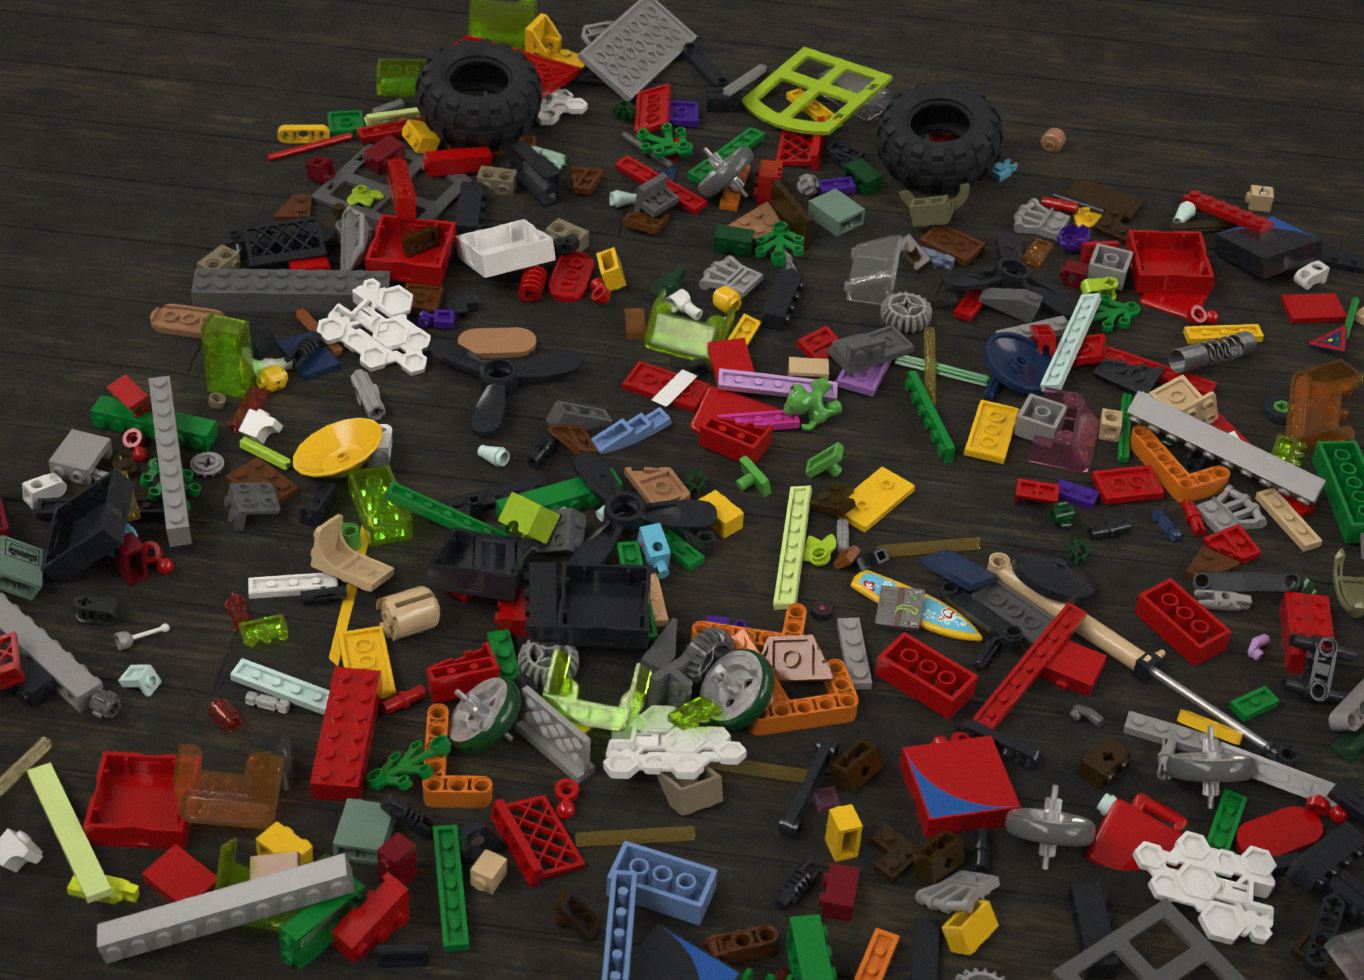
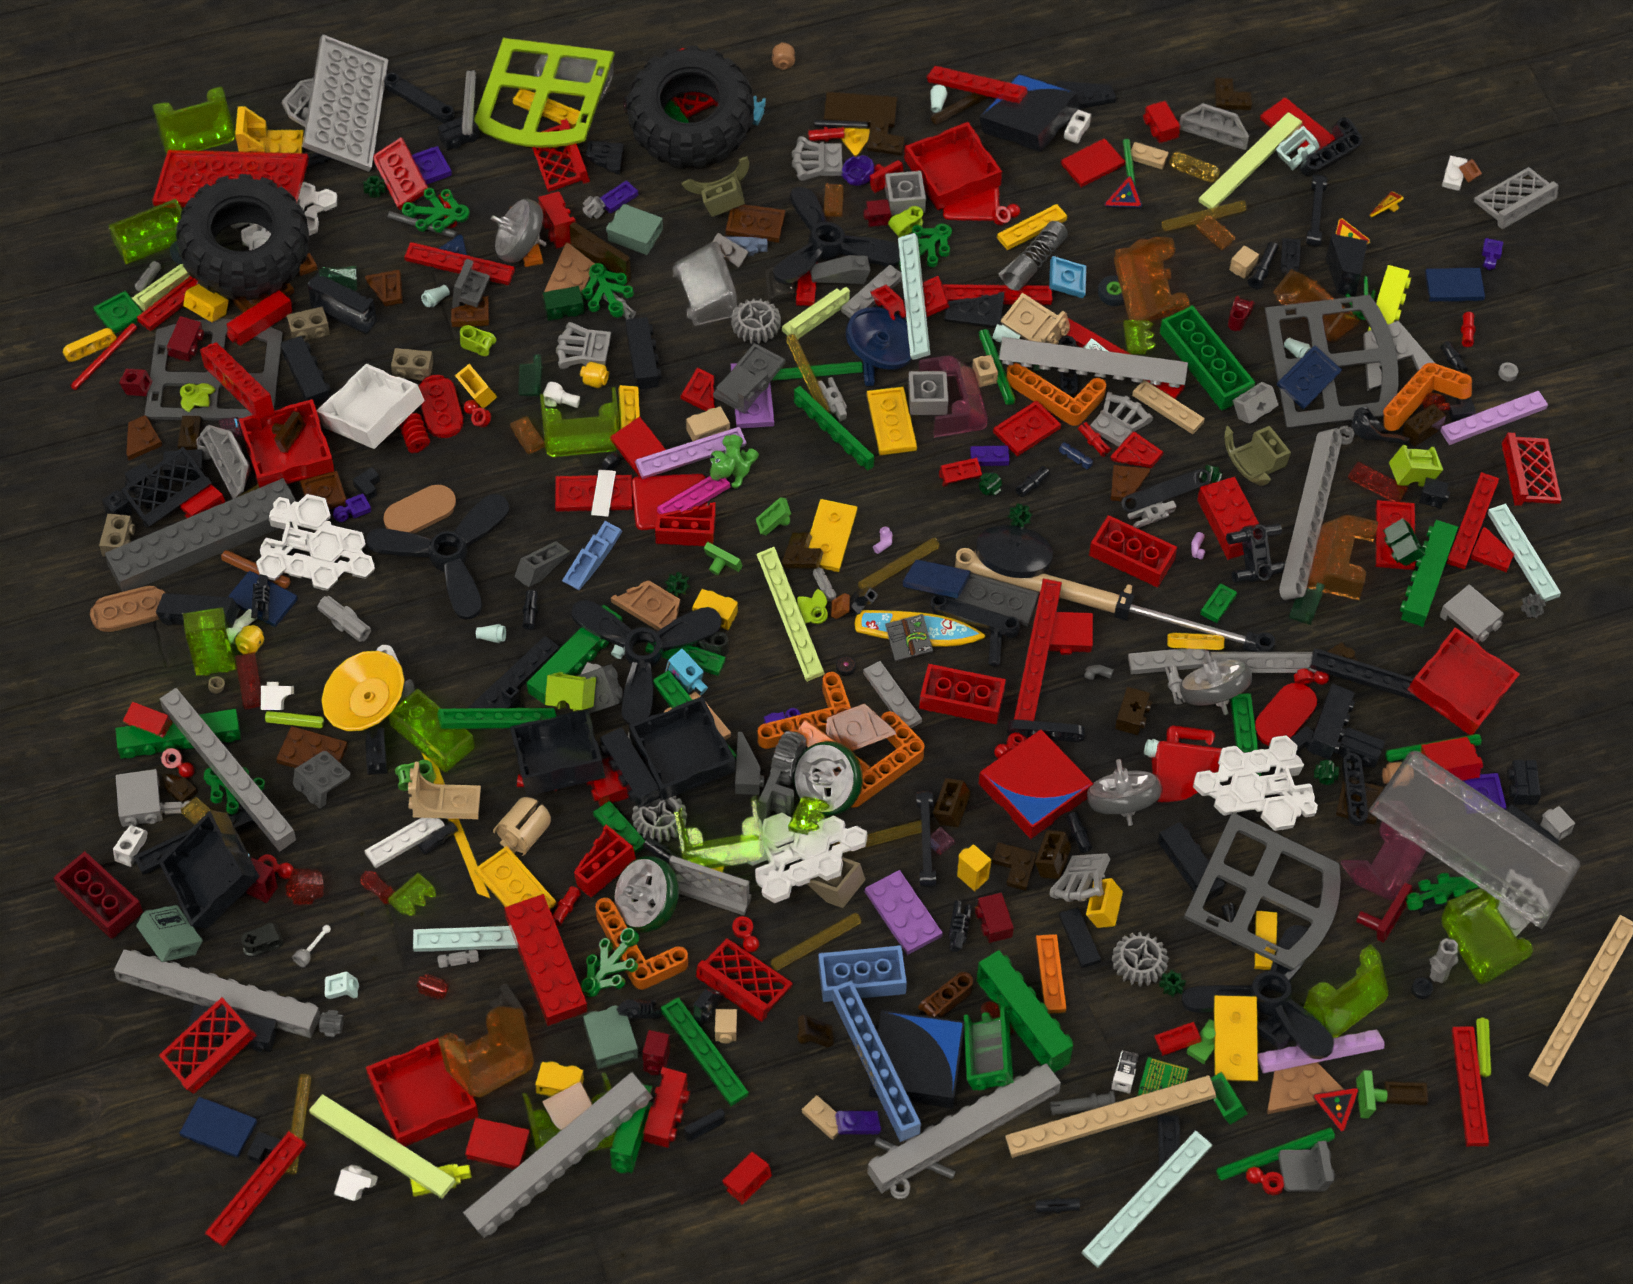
camera: 25 degrees left, 15 degrees up
light grey gear [190,452,224,478] -> none
reddish brown wing [547,423,599,456] -> none
black beam [553,234,580,257] -> none
green plate [687,127,765,184] -> none
dark green piece [843,158,884,197] -> none
tan brick [1245,185,1274,212] -> none
none -> clear red hair [285,868,324,905]
none -> lime piece [460,325,496,356]
none -> yellowish green fence [782,287,850,342]
none -> light grey hinge [817,377,847,421]
none -> medium lavender plate [865,870,943,955]
none -> lavender arm [873,527,893,554]
none -> dark azure tile [1049,256,1086,298]
none -> dark green gear [1314,760,1339,785]

